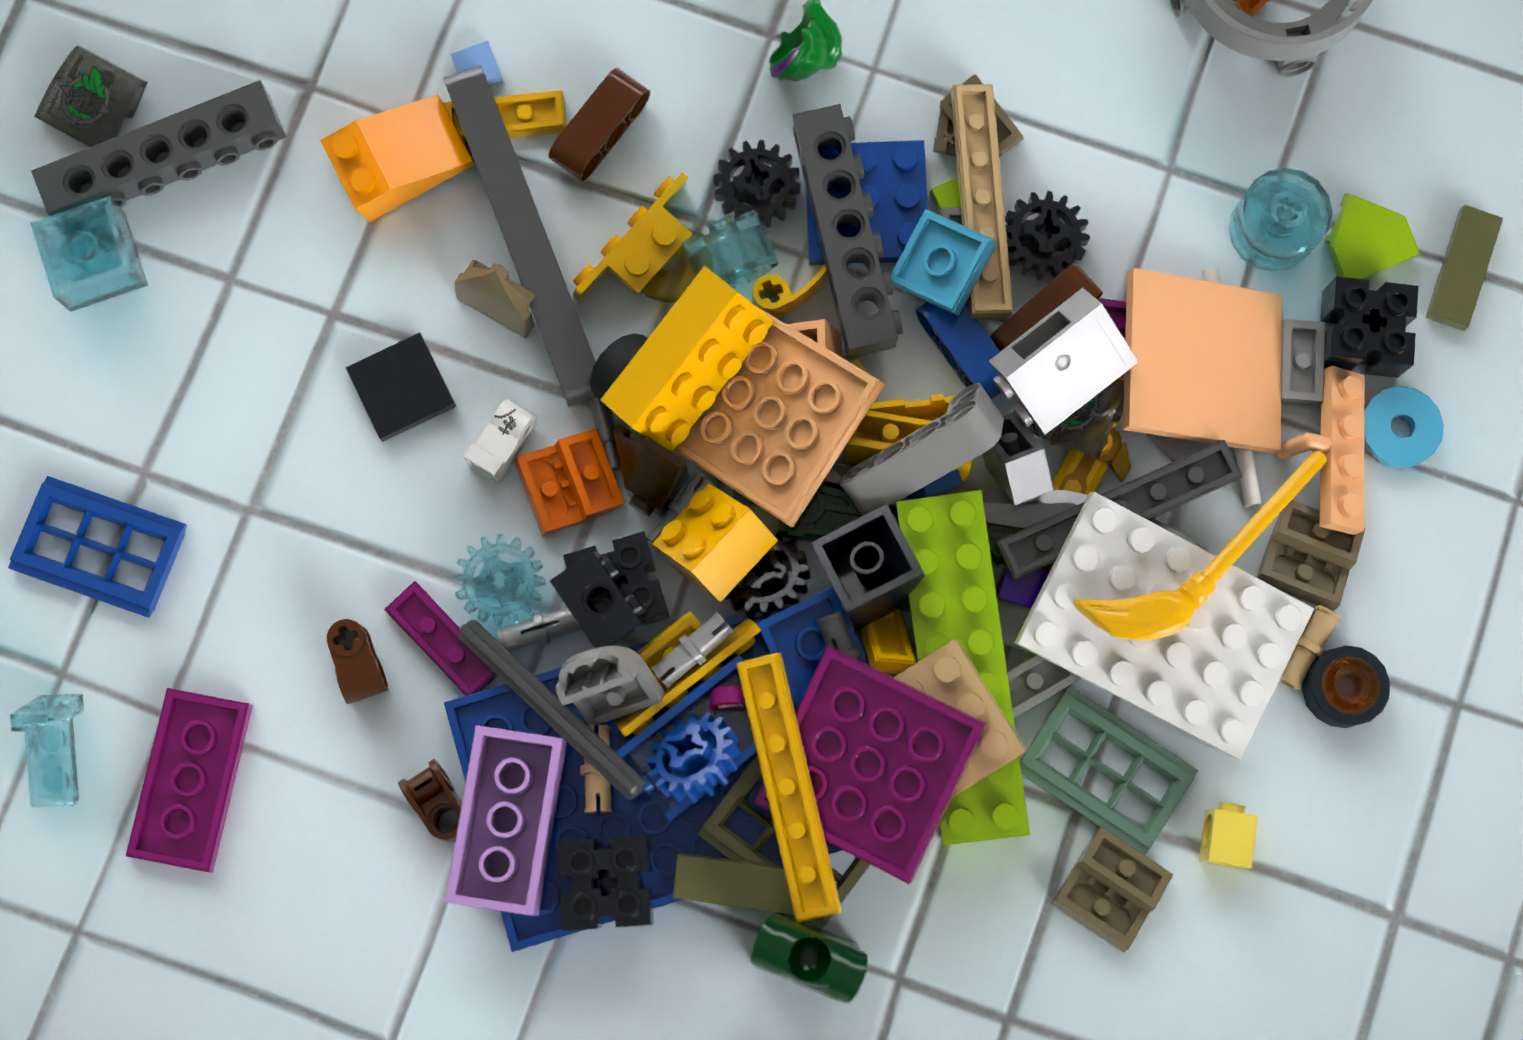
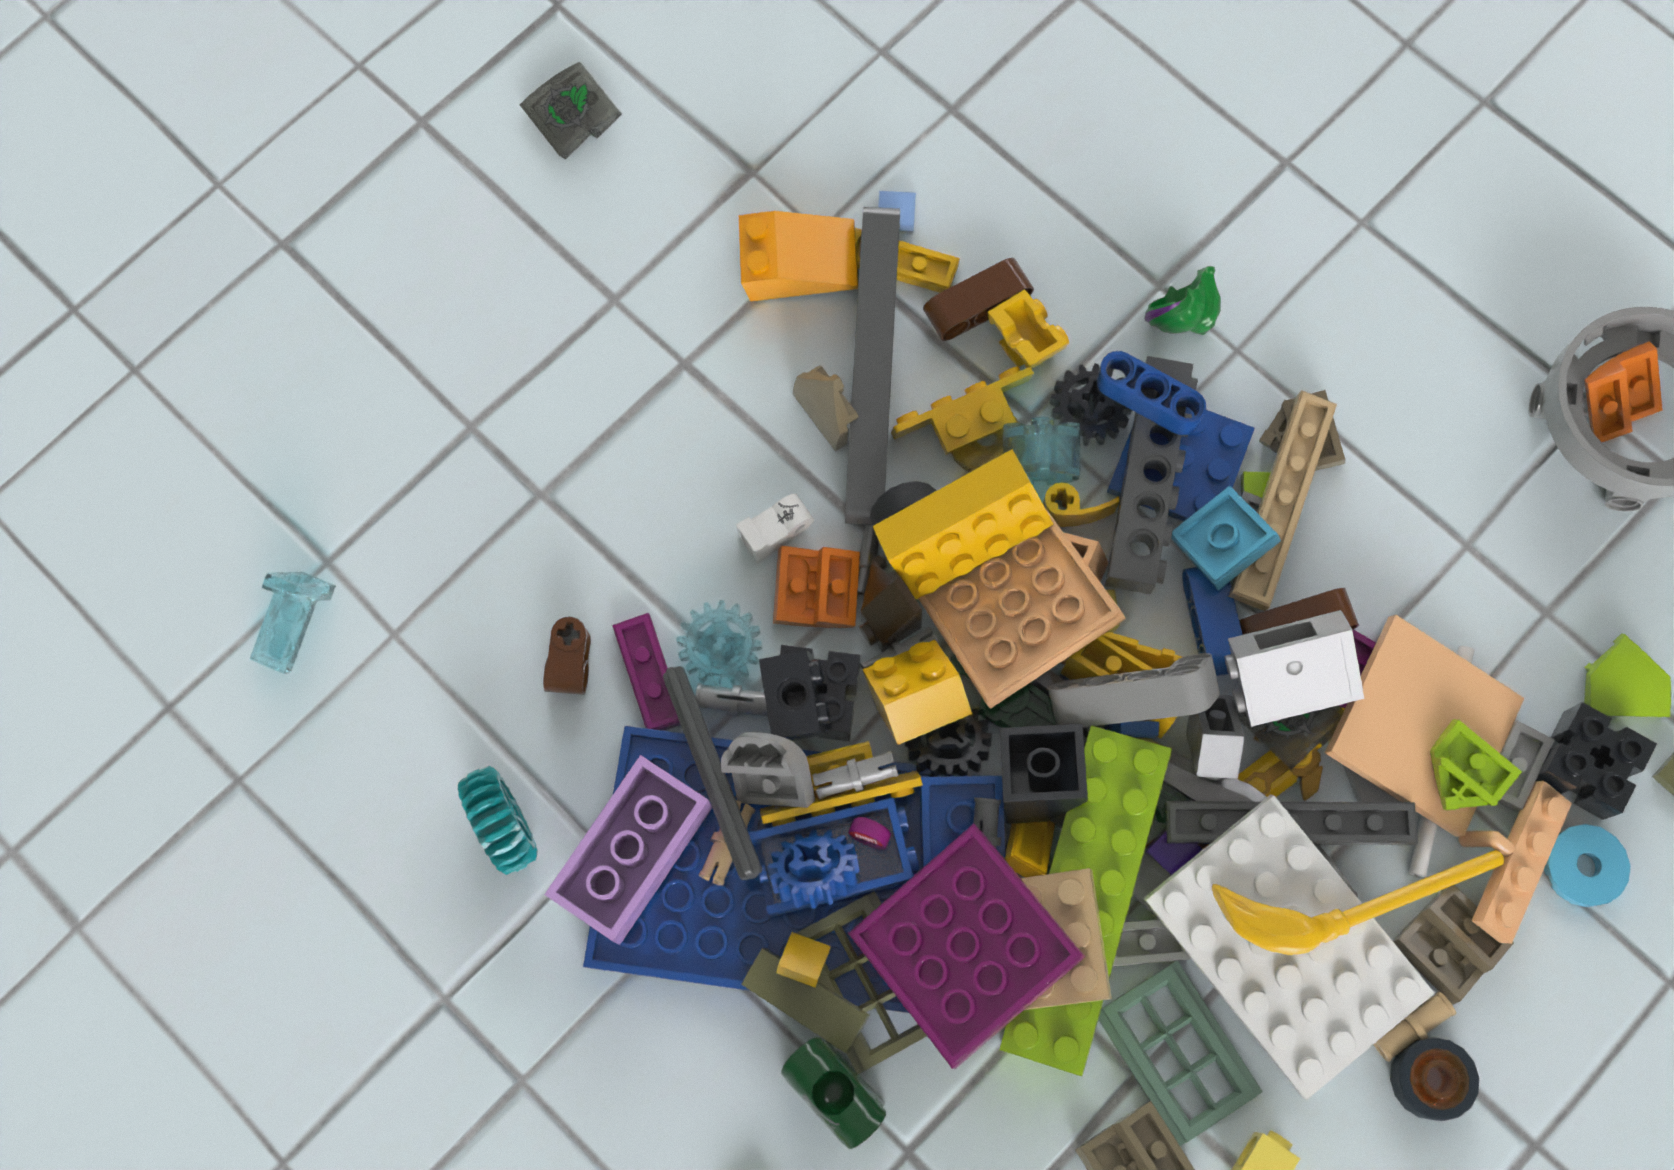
camera: 30 degrees right, 5 degrees down
blue piece [8,476,188,618] -> none
clear light blue brick [30,196,148,312] -> none
dark grey brick [31,80,287,227] -> none
magenta tile [125,688,253,873] -> none
black tile [346,332,457,442] -> none
reddish brown piece [398,758,462,842] -> none
black brick [558,835,654,931] -> none
yellow tile [736,653,842,923] -> none
black gear [1005,191,1090,281] -> none
clear light blue wheel [1229,168,1333,272] -> none
none -> teal gear [457,766,538,875]
none -> yellow tile [776,932,831,988]
none -> yellow cylinder [988,289,1069,369]
none -> blue beam [1097,351,1206,435]
none -> lime slope [1430,719,1522,810]

